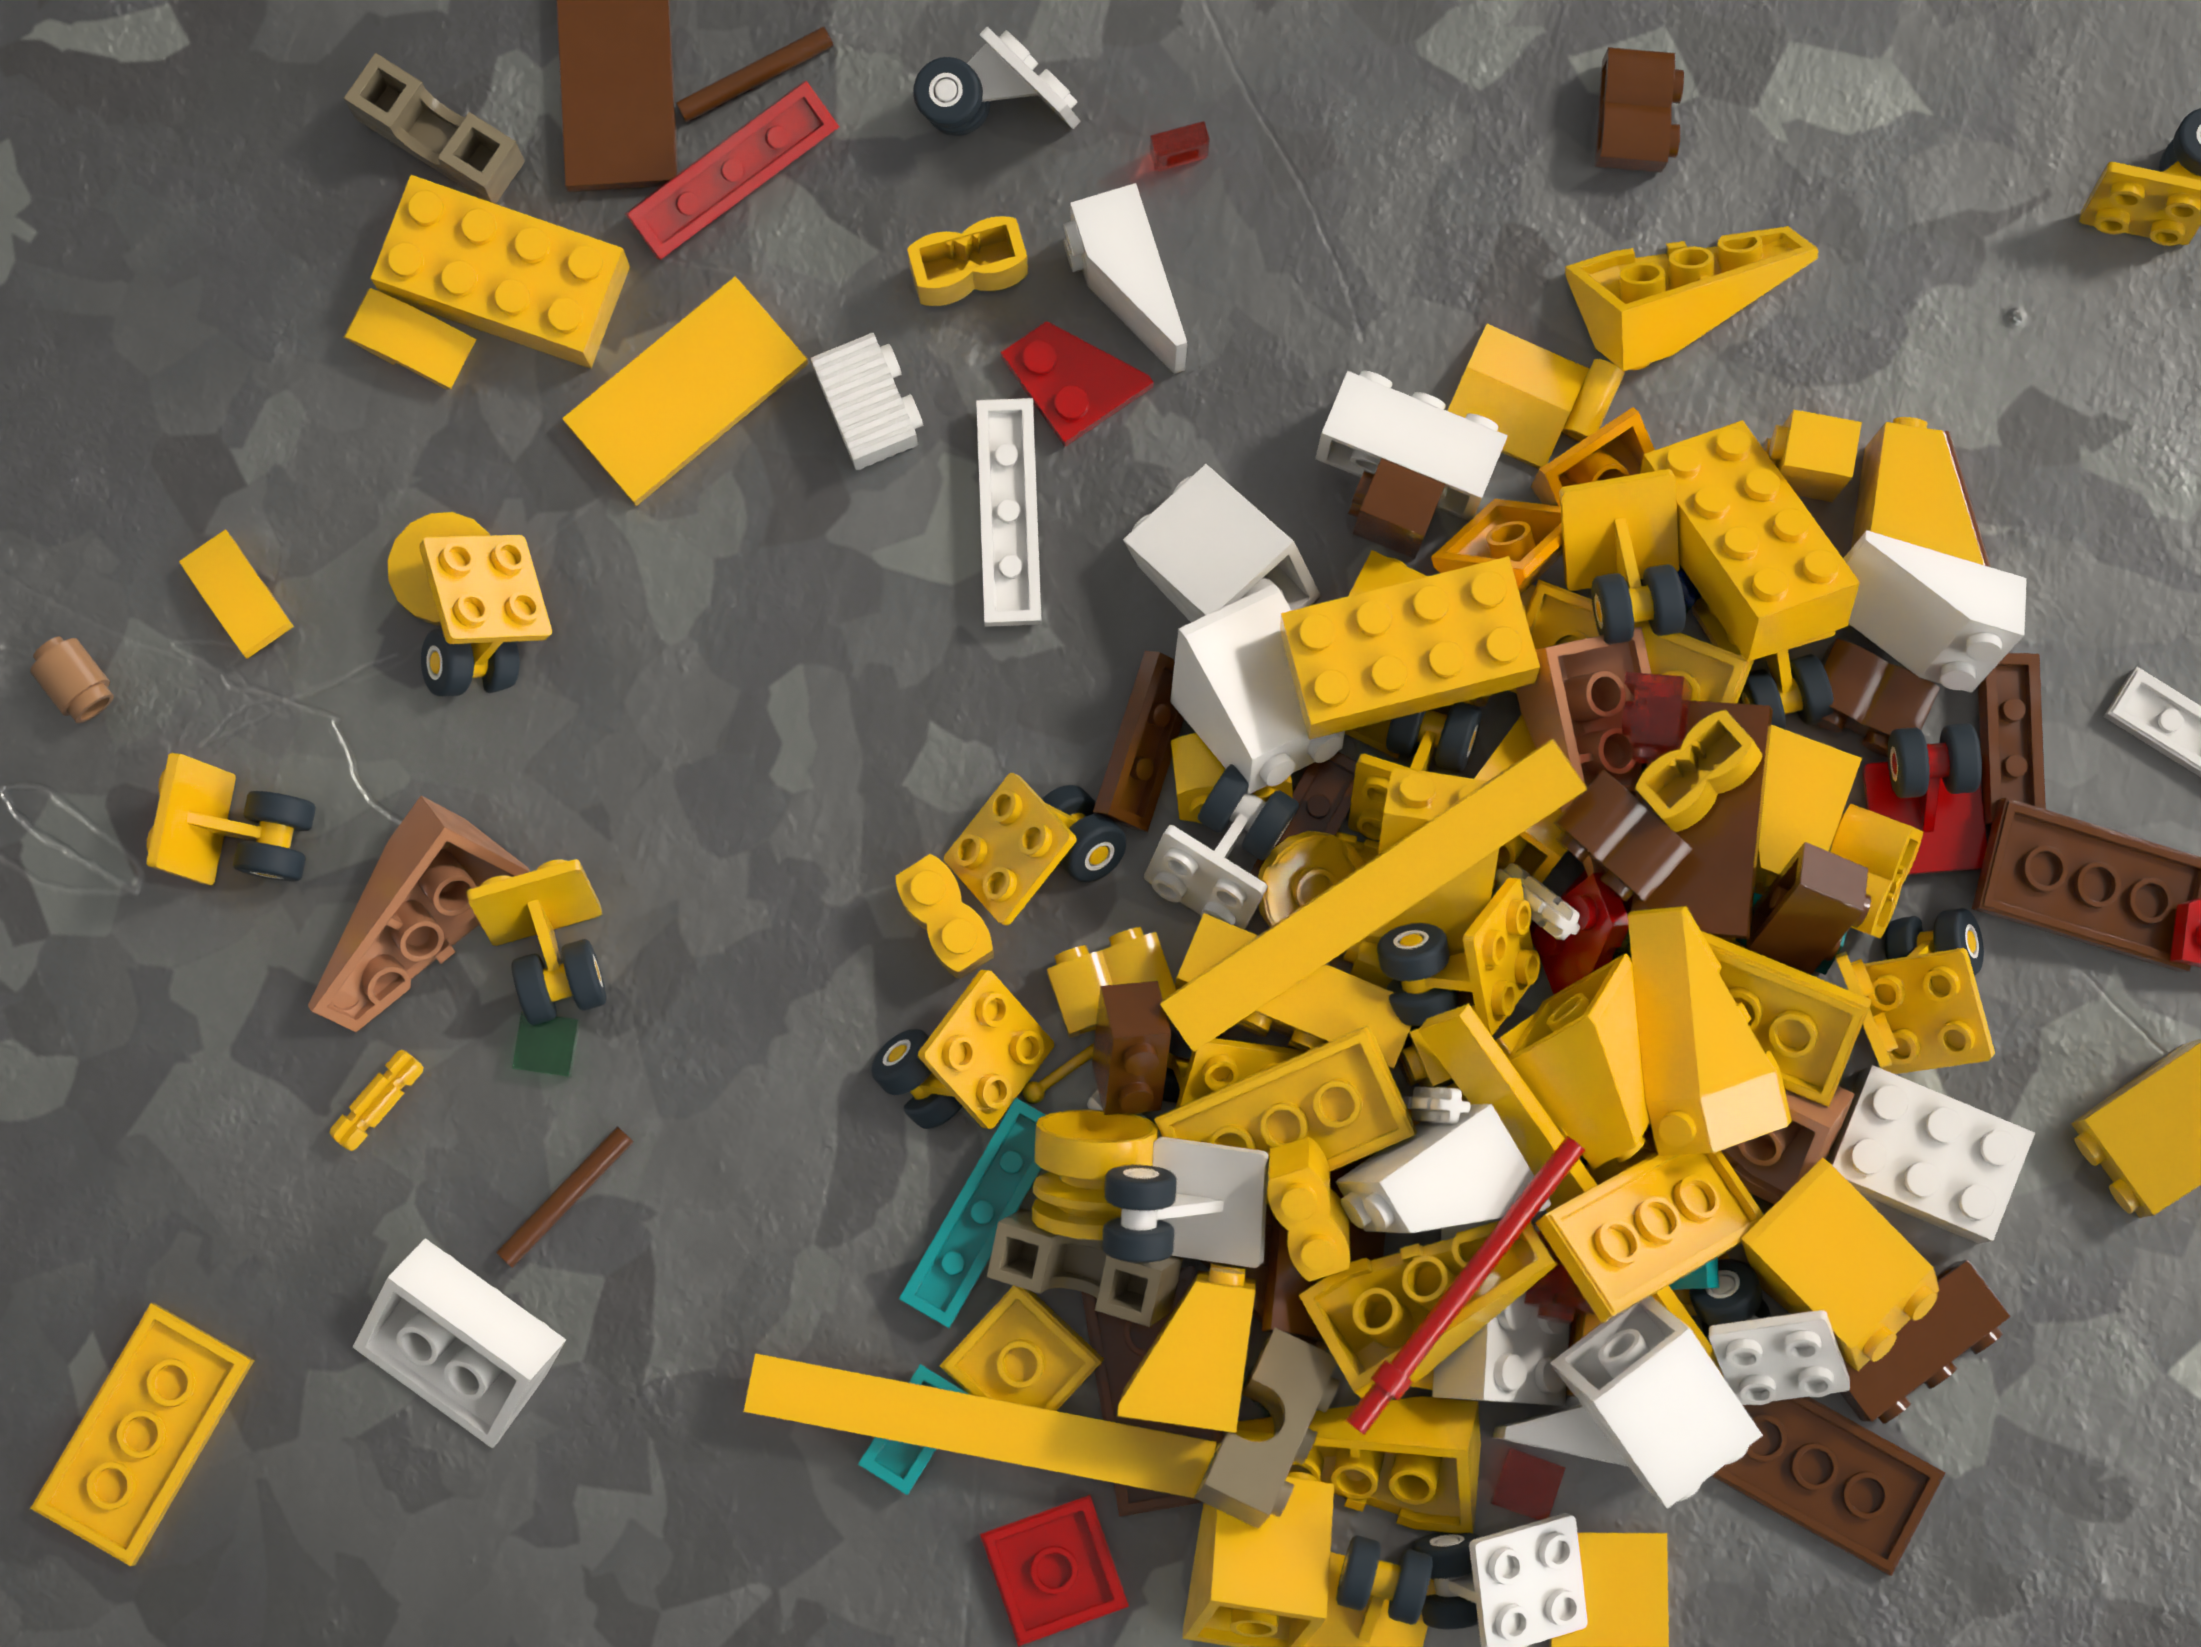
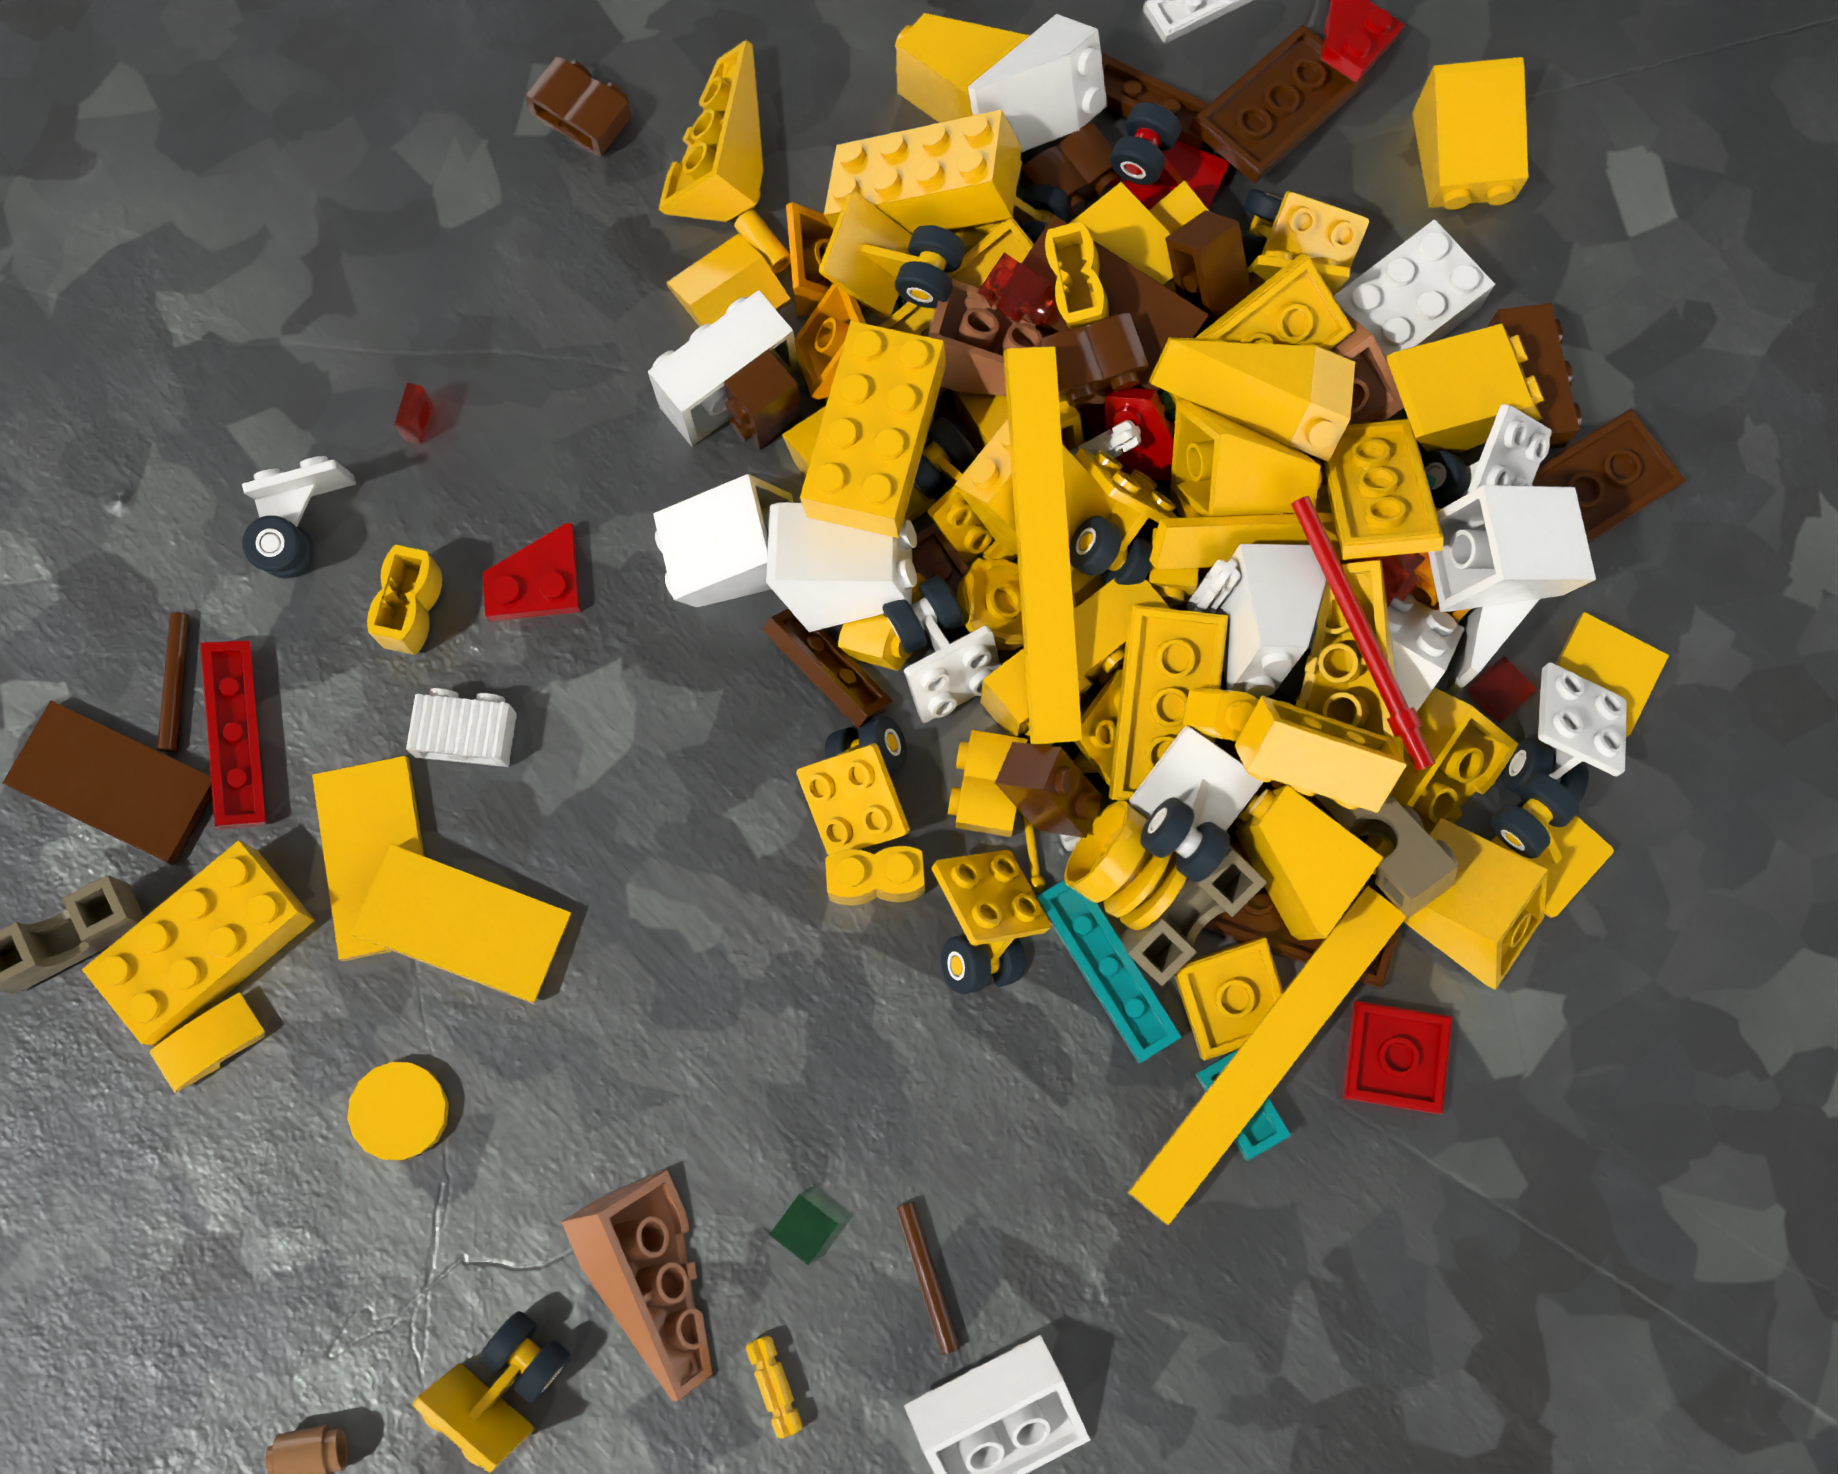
camera: 60 degrees left, 5 degrees down
yellow slope [179,529,294,659] -> none
yellow plate [419,535,552,697] -> none
yellow plate [466,859,606,1025] -> none
white plate [976,398,1042,627] -> none
white slope [1063,183,1187,374] -> none
yellow brick [1763,410,1862,502] -> none
none -> yellow tile [350,844,571,1004]
none -> yellow brick [1235,696,1407,813]

